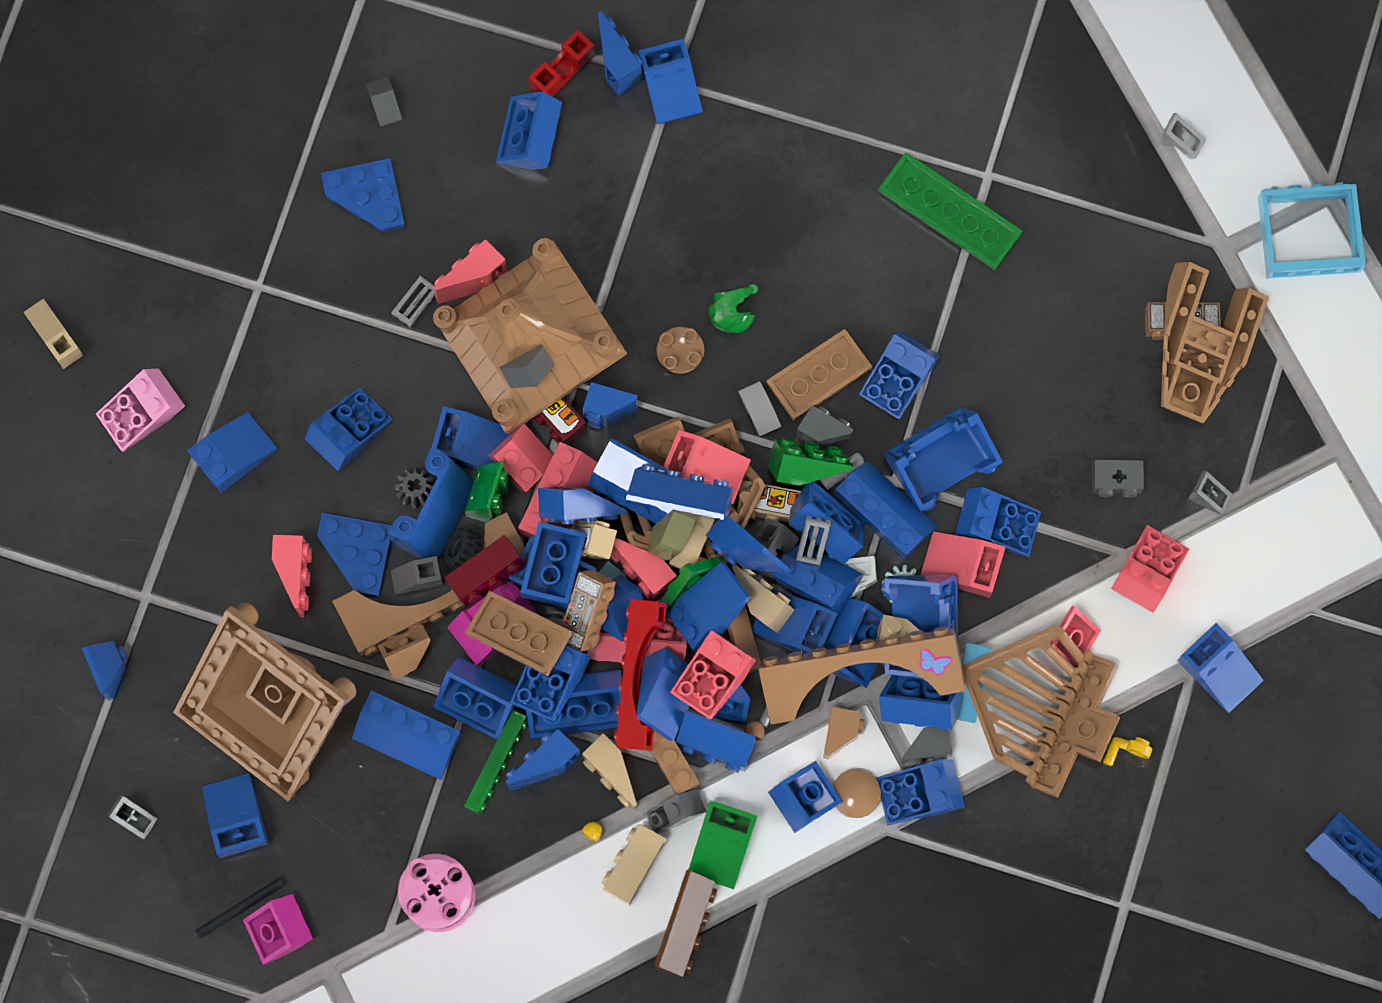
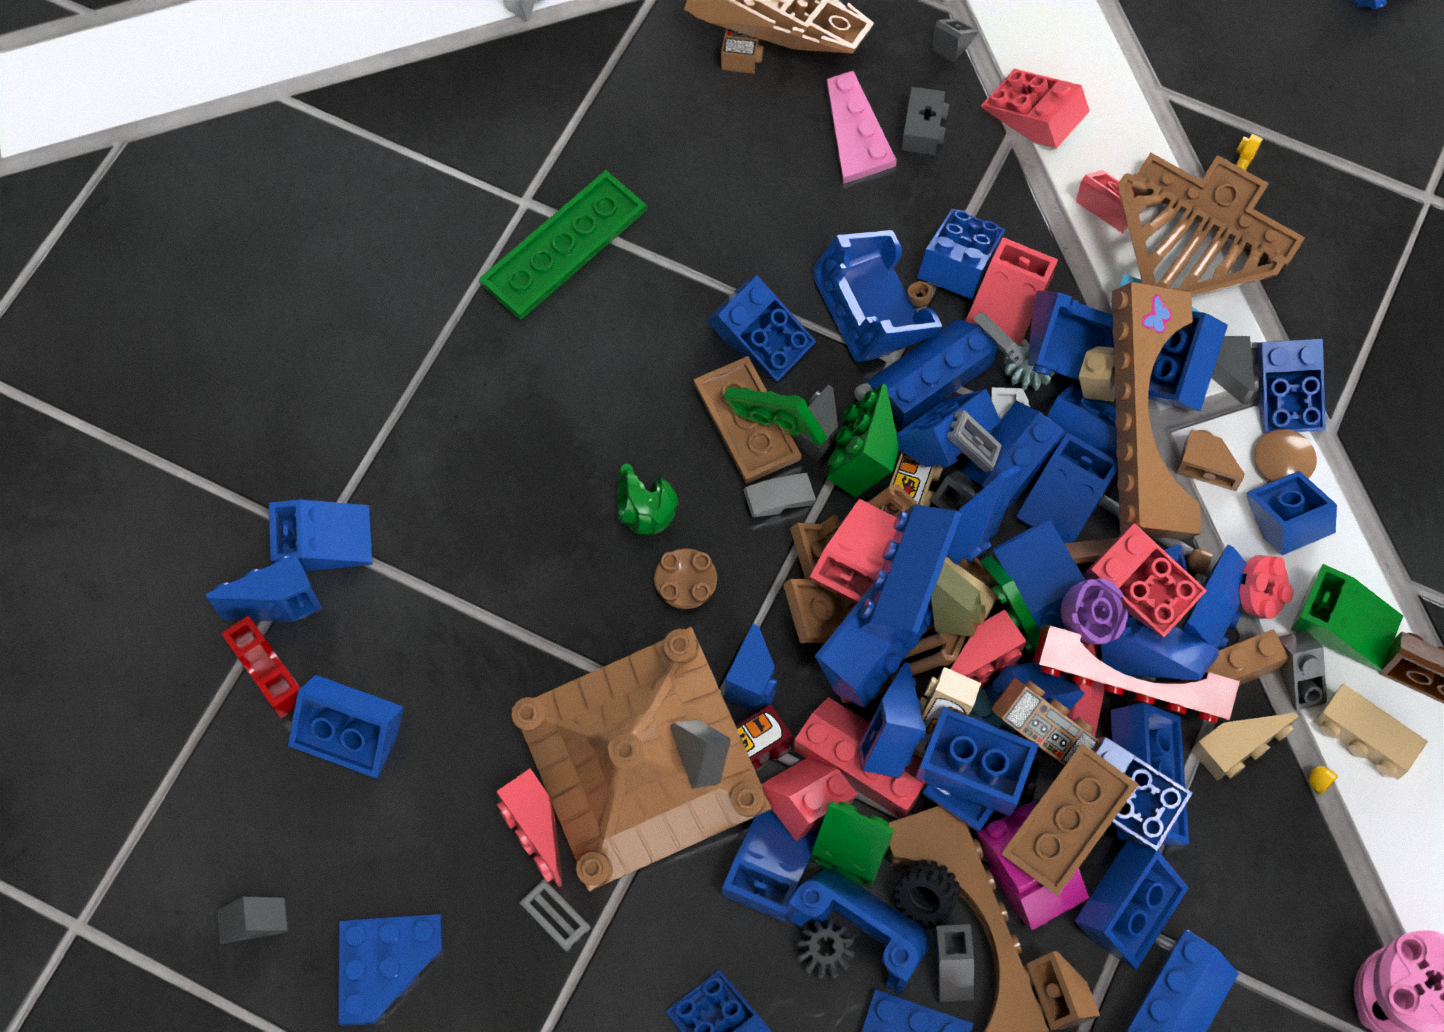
camera: 80 degrees left, 10 degrees down
dark red brick [445,534,526,607] -> none
green piece [464,710,528,814] -> none
blue slope [505,729,581,791] -> none
tan slope [732,565,795,633] -> none
slope [1177,623,1263,713] -> none
none -> green wing [723,387,827,446]
none -> bright pink wing [827,71,897,184]
none -> medium nougat hinge [908,281,932,308]
none -> light grey tile [973,312,1026,367]
none -> medium lavender cylinder [1060,578,1128,645]
none -> coral plate [1239,555,1293,619]

